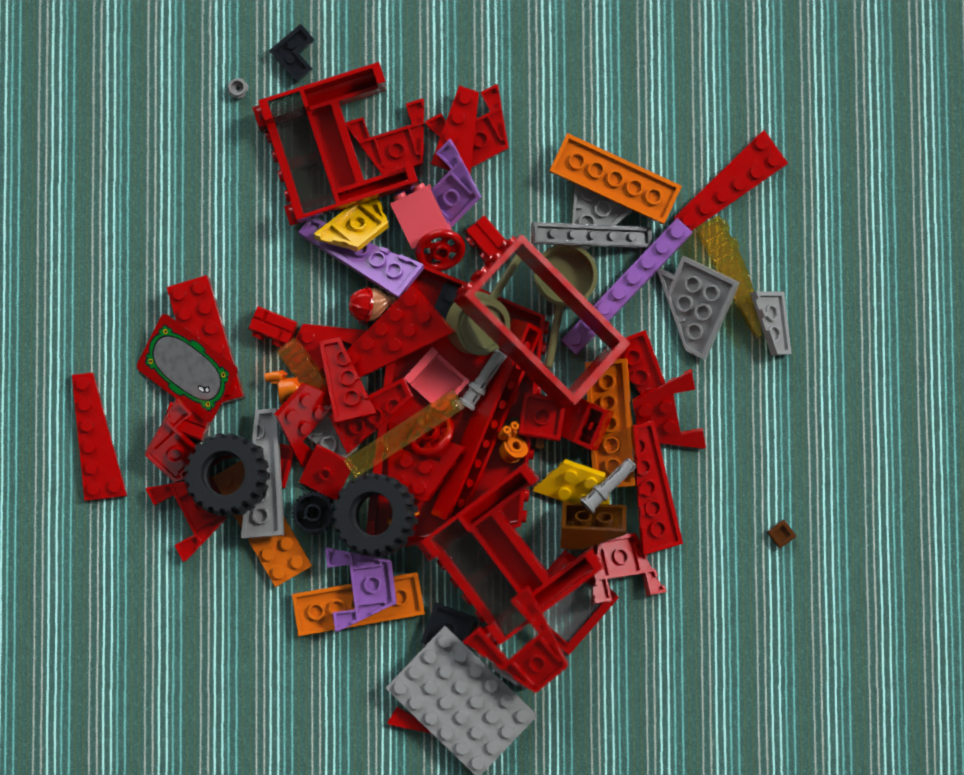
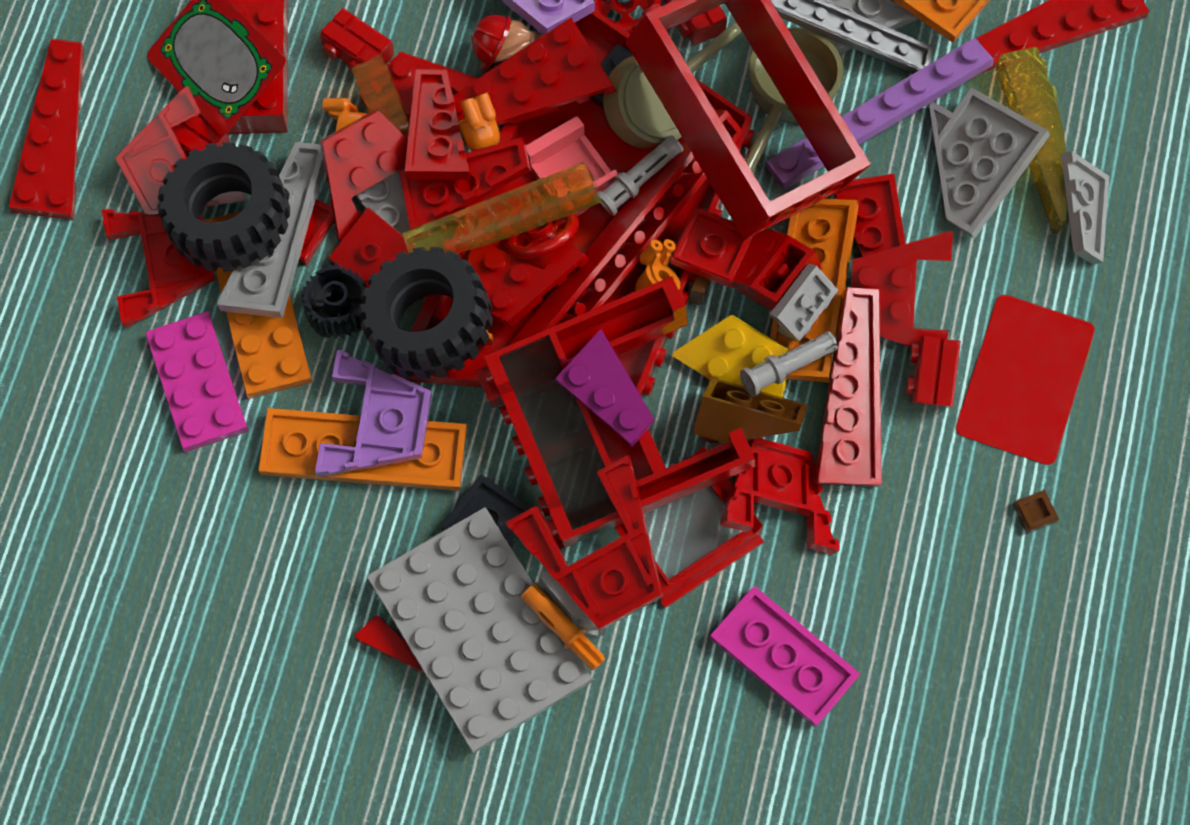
camera: 10 degrees right, 15 degrees down
none -> dark pink plate [145,311,249,453]
none -> orange piece [459,92,500,151]
none -> orange axle [520,583,605,670]
none -> magenta wing [555,329,655,447]
none -> dark pink plate [709,586,860,728]
none -> light grey bracket [770,263,838,341]
none -> red brick [905,336,961,408]
none -> red sticker [956,295,1095,465]

